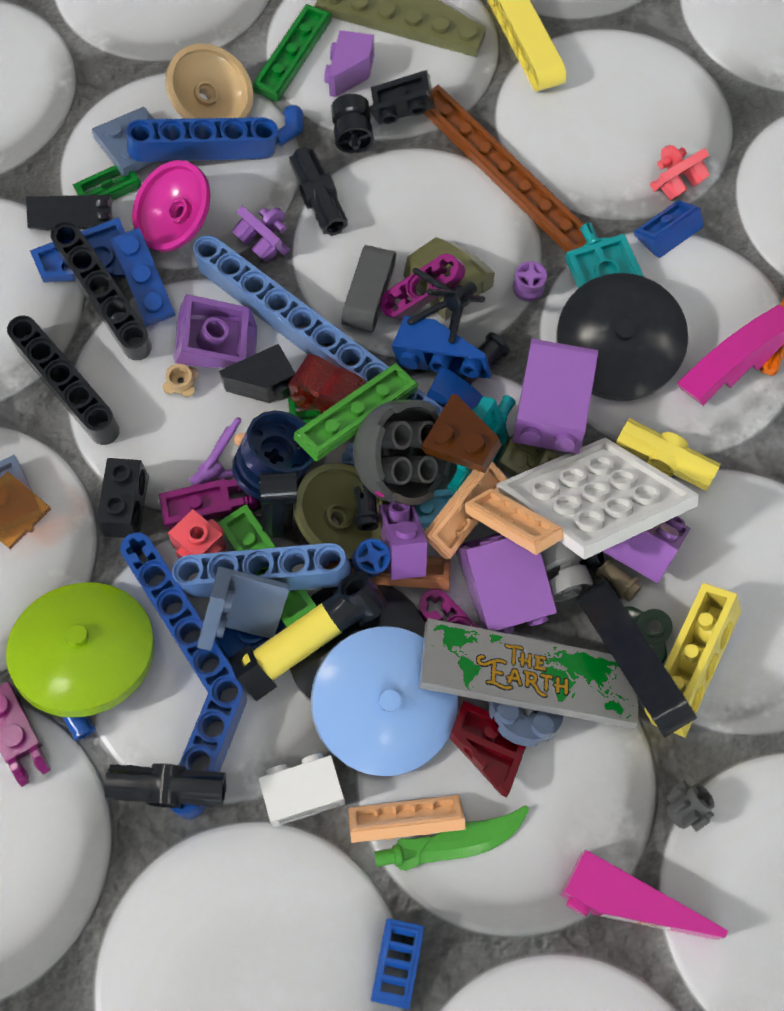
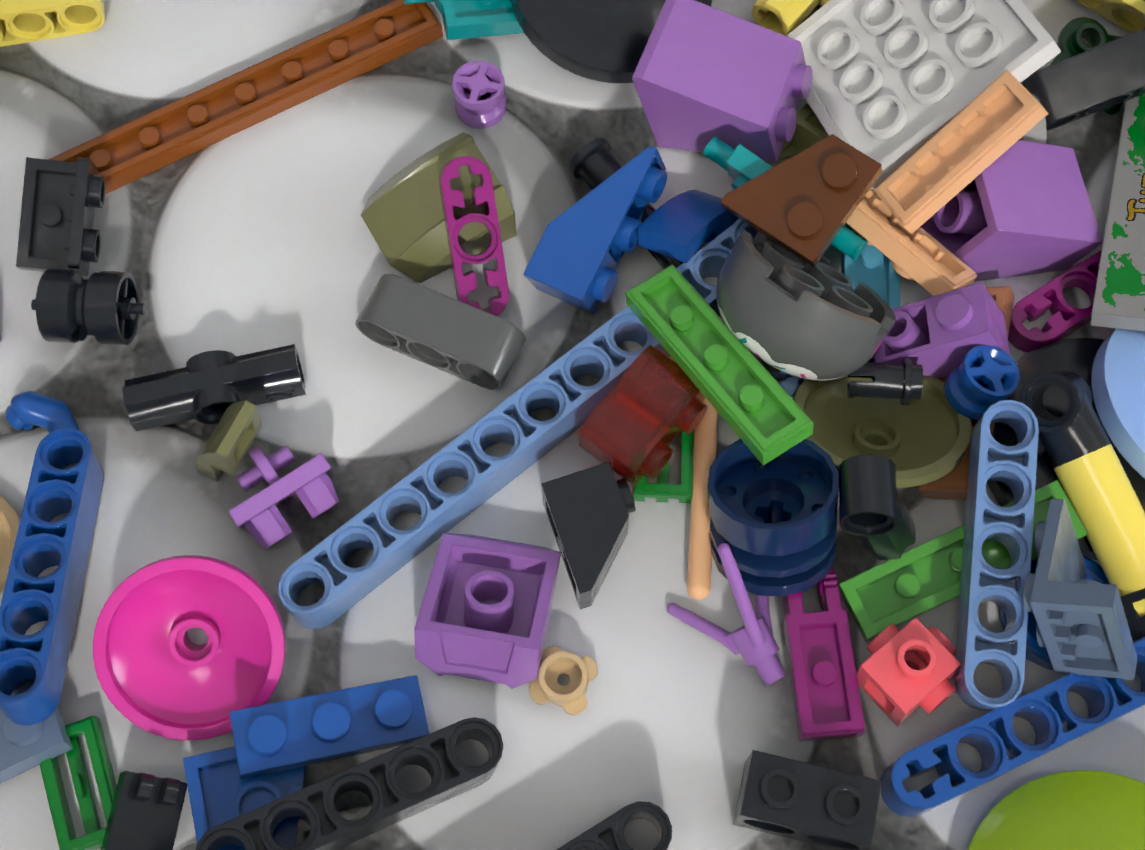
camera: 80 degrees left, 0 degrees up
black plant [407,267,485,344] -> none
none -> olive slope [196,401,262,482]

